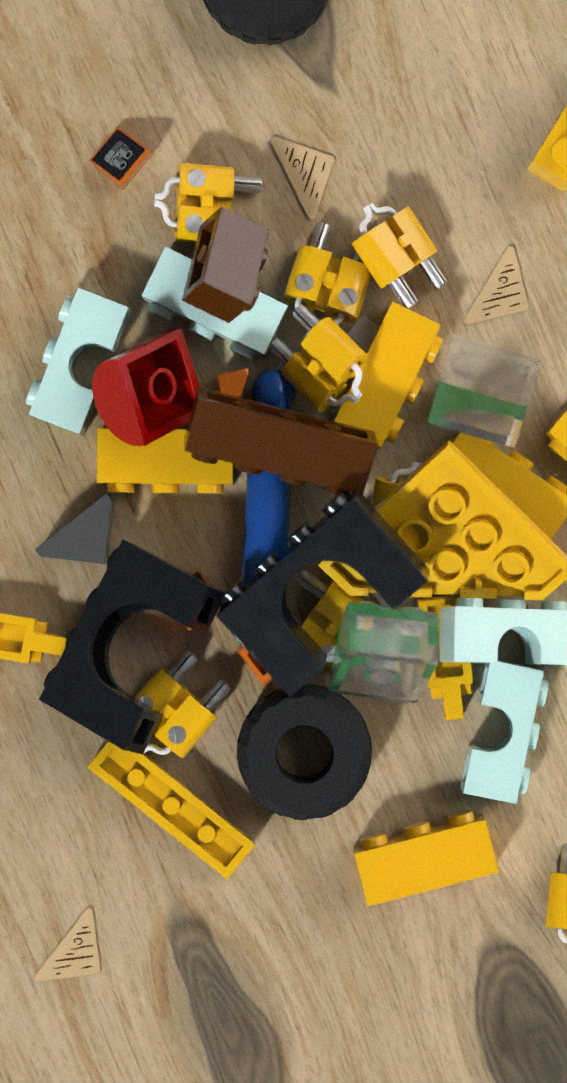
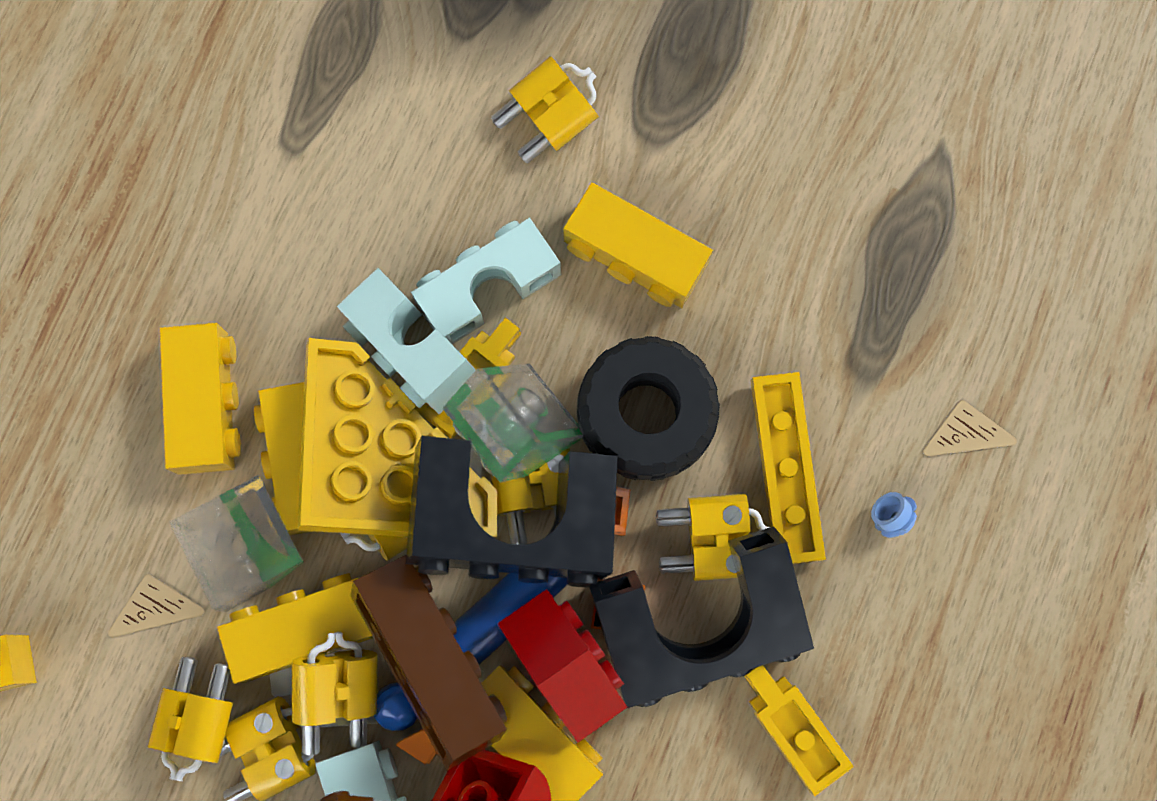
camera: 140 degrees left, 10 degrees down
dark grey slope [35,493,115,564] -> none
none -> red brick [497,589,628,742]
none -> light blue plate [871,492,917,538]

